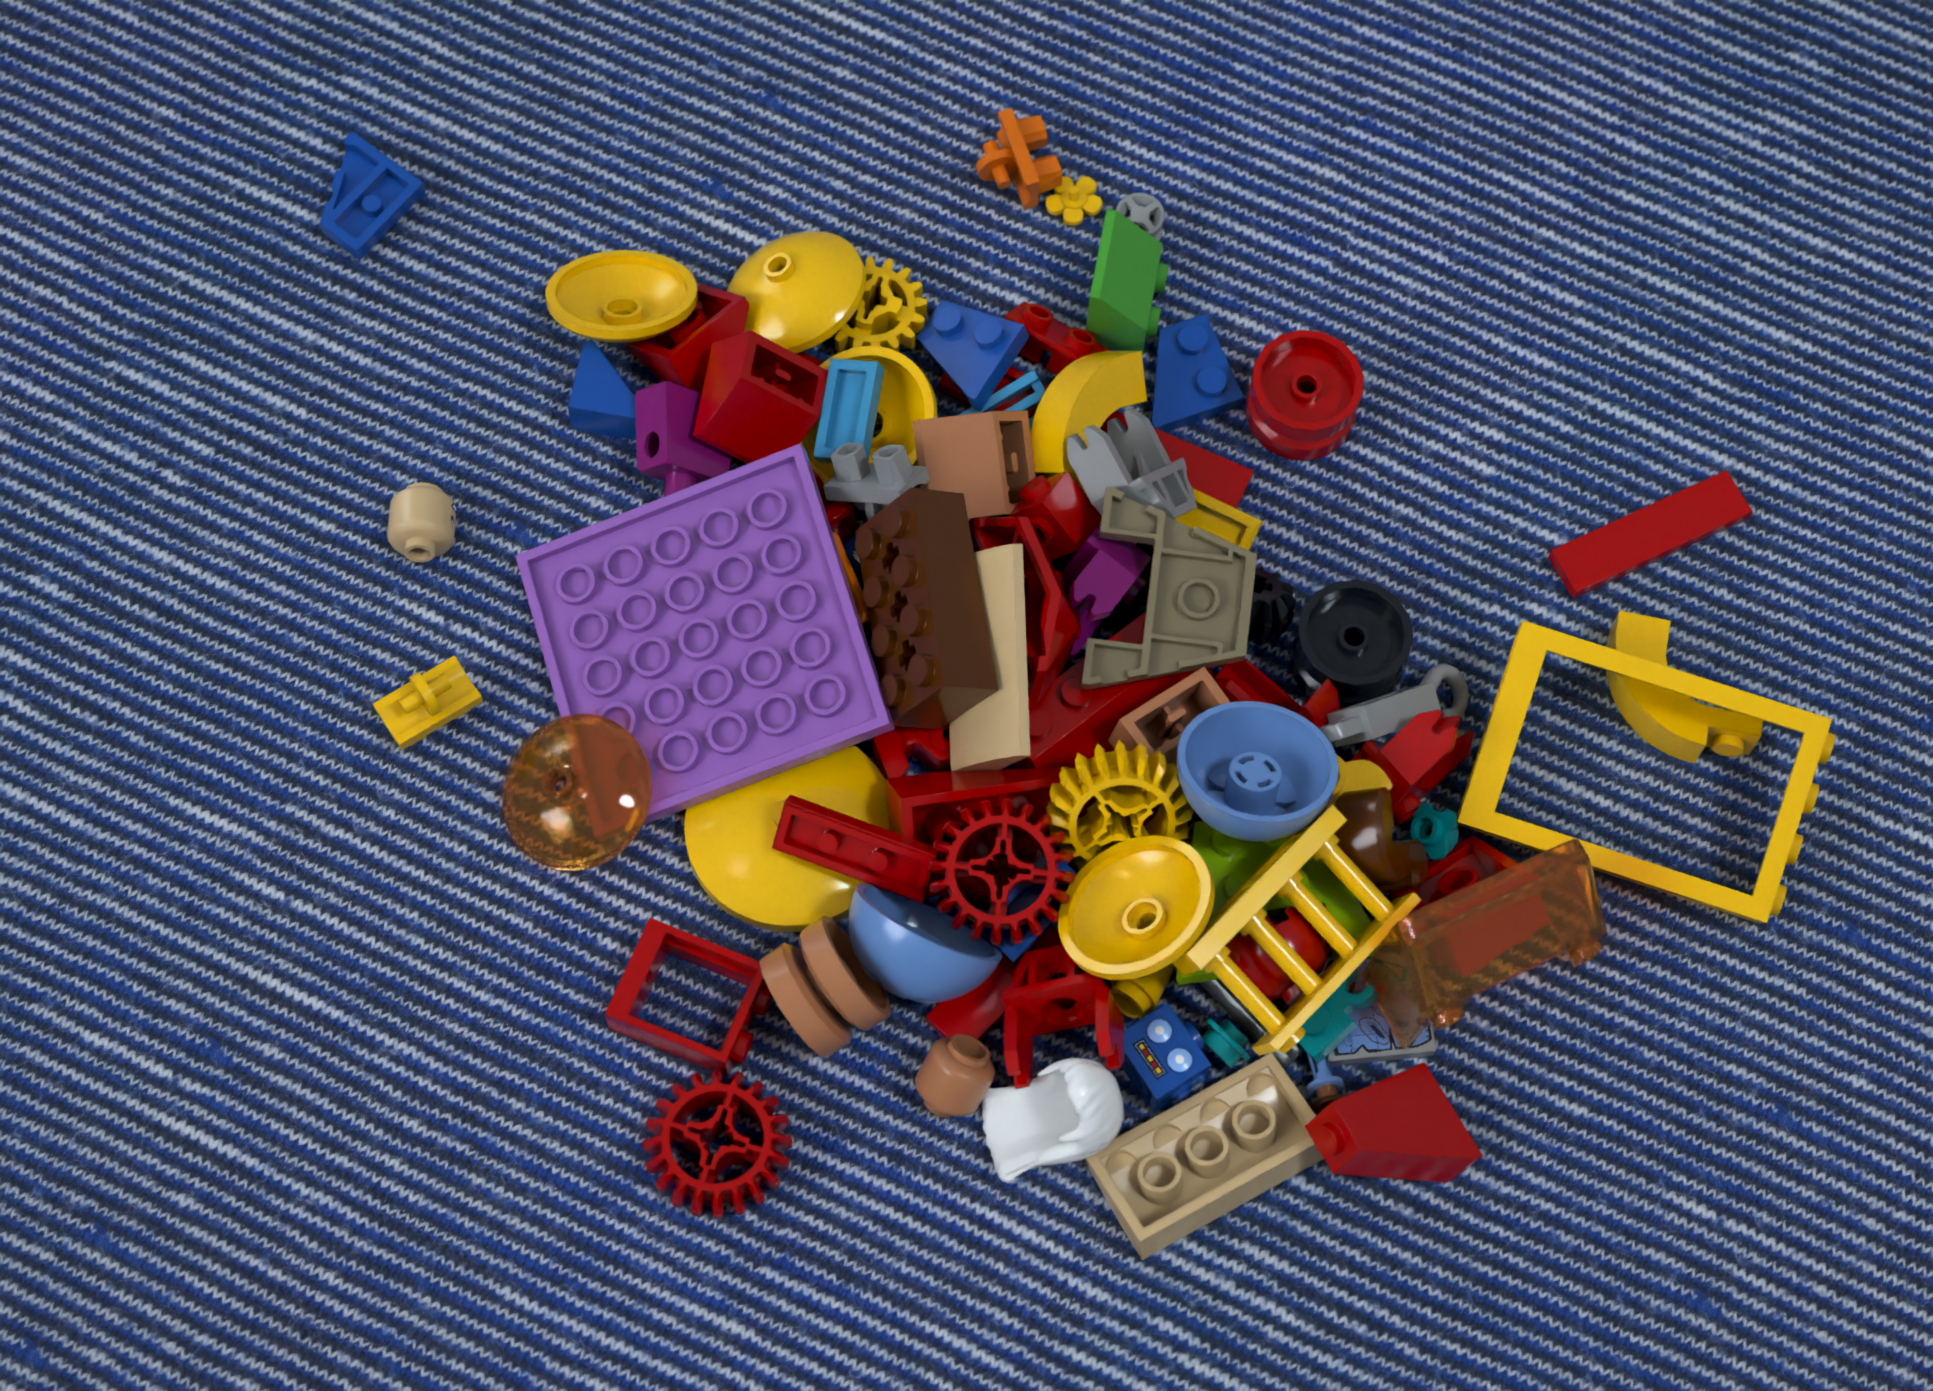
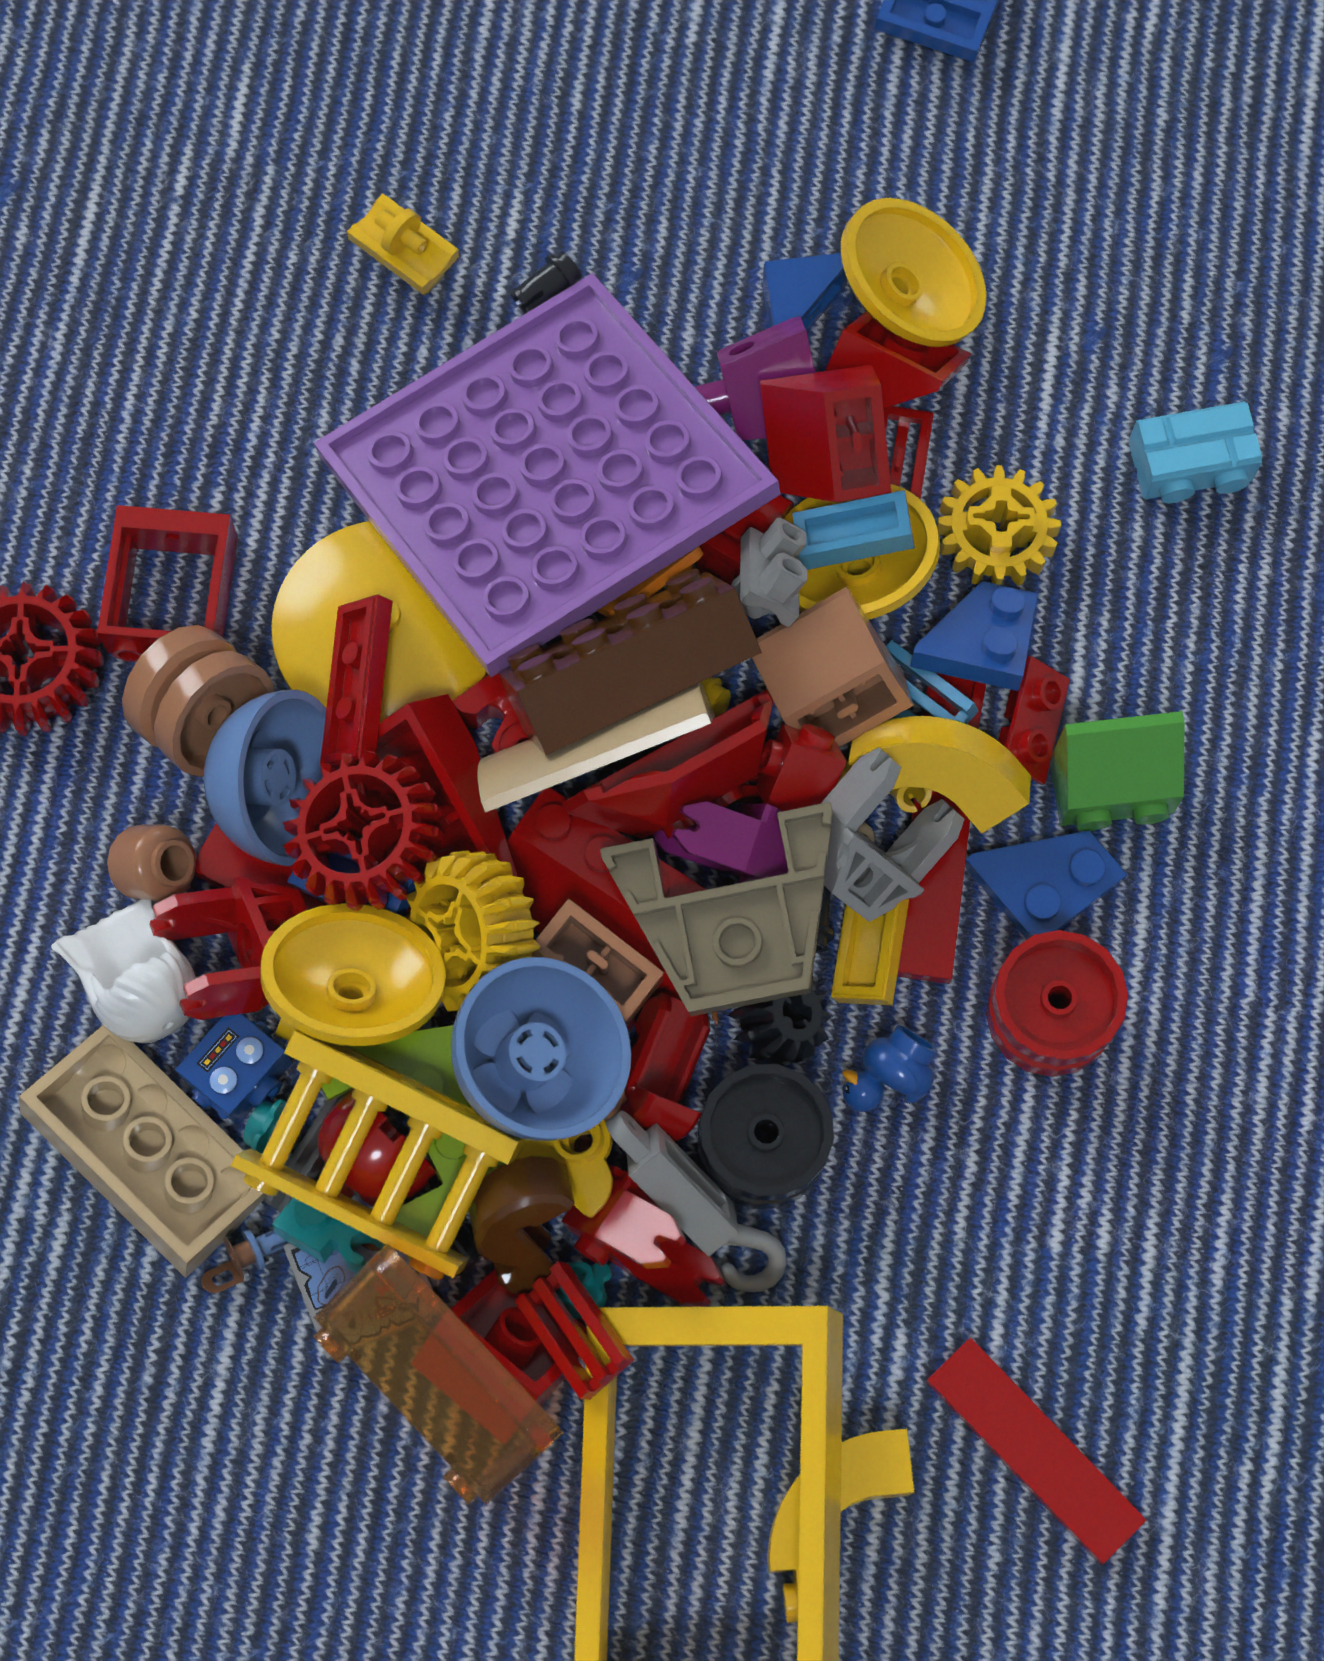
camera: 75 degrees right, 5 degrees up
tan head [387,482,456,562] -> none
clear orange dish [502,714,652,871] -> none
yellow dish [727,231,866,353] -> none
orange hips [975,108,1063,210] -> none
yellow plant [1046,176,1102,226] -> none
light grey wheel [1116,193,1165,242] -> none
red slope [1305,1062,1483,1183] -> none
none -> black pin [510,251,582,314]
none -> red tile [515,1261,634,1400]
none -> blue animal [842,1025,937,1112]
none -> medium azure brick [1129,401,1262,503]

